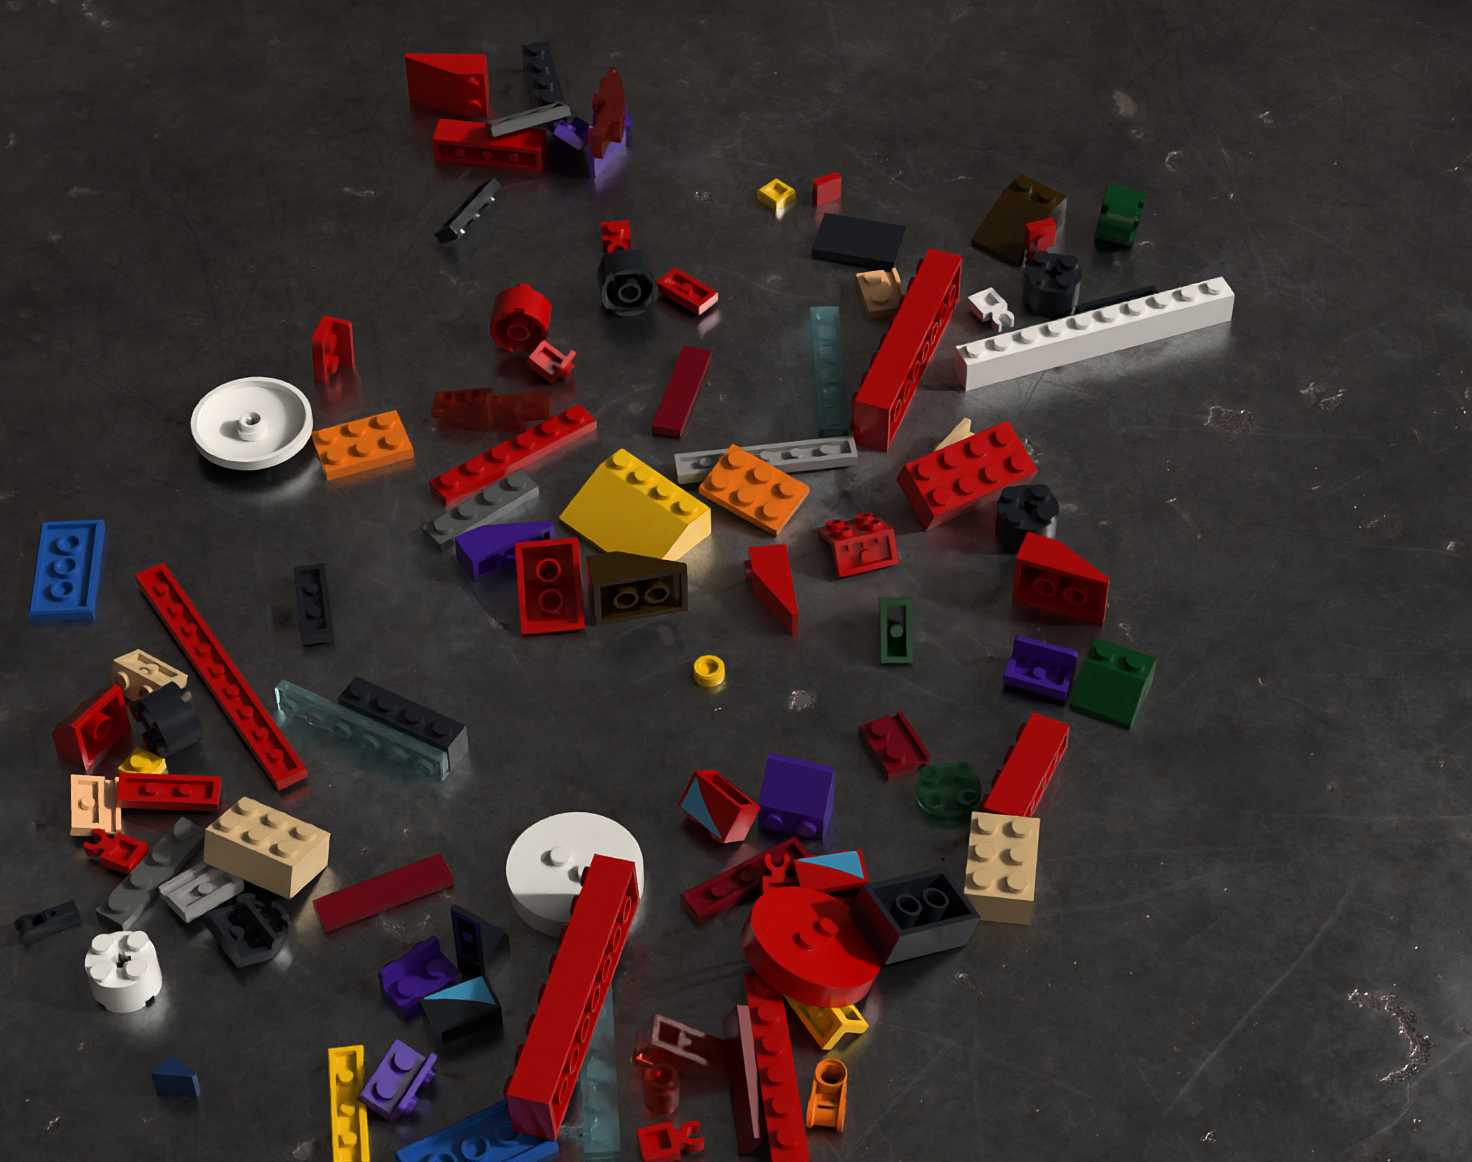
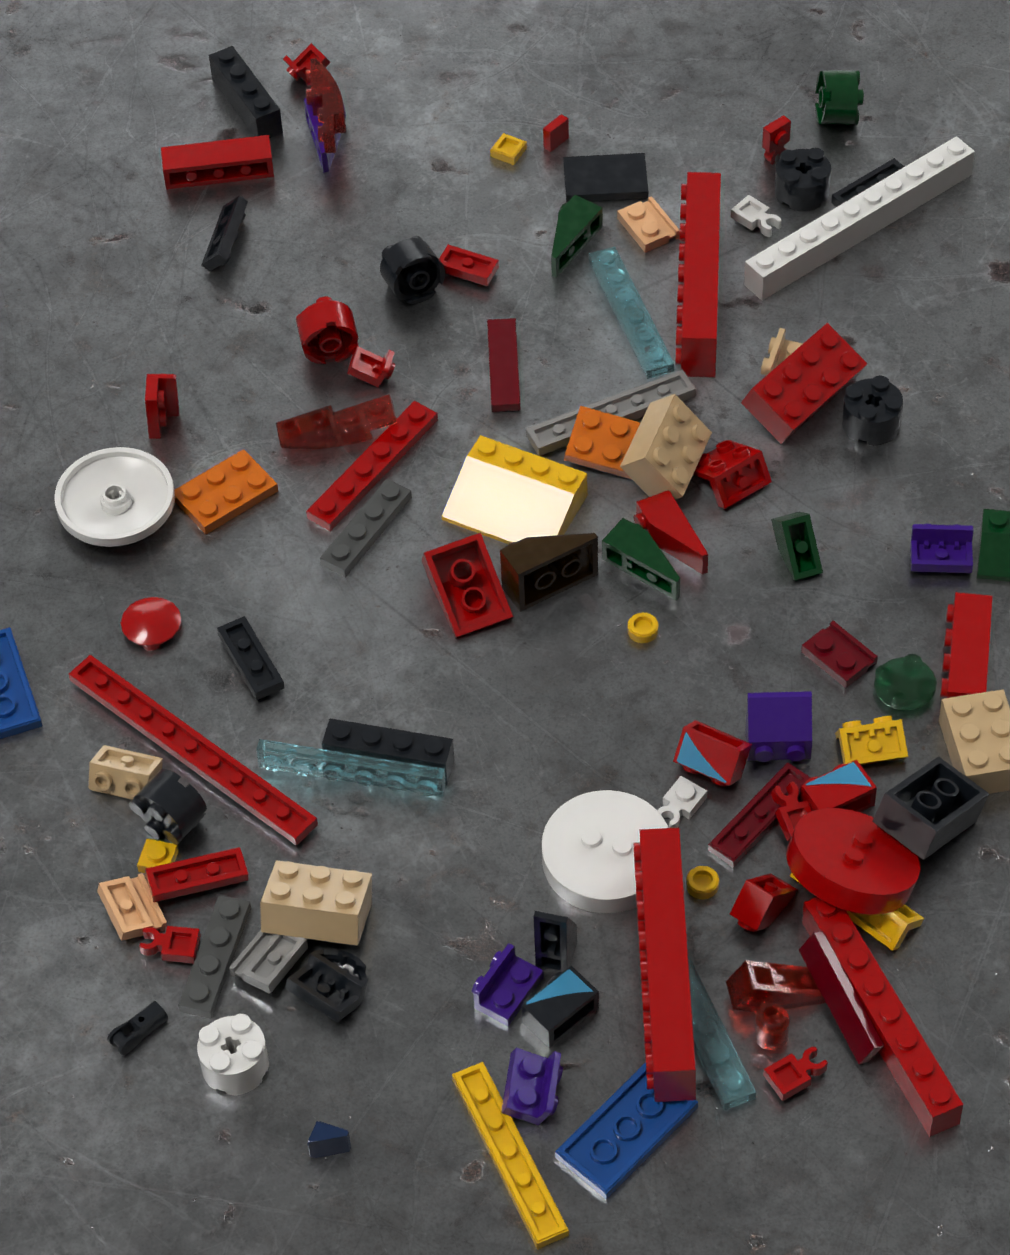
camera: 15 degrees left, 5 degrees up
red slope [51,684,131,770] -> none
dark red tile [312,853,454,933] -> none
red slope [405,53,490,117] -> none
dark purple slope [454,521,555,582] -> none
dark grey tile [485,101,571,137] -> none
dark purple bracket [539,116,594,150] -> none
red plate [601,220,631,253] -> none
orange piece [806,1058,847,1132] -> none
dark brown slope [971,174,1067,266] -> none
red slope [1012,532,1110,626] -> none
none -> red dish [120,597,182,651]
none -> red bracket [283,43,331,85]
none -> dark green slope [551,195,603,278]
none -> dark green slope [602,518,680,601]
none -> tan brick [620,394,712,499]
none -> white plate [657,776,707,828]
none -> yellow tile [686,866,719,900]
none -> red slope [730,873,798,932]
none -> yellow bracket [835,716,908,765]

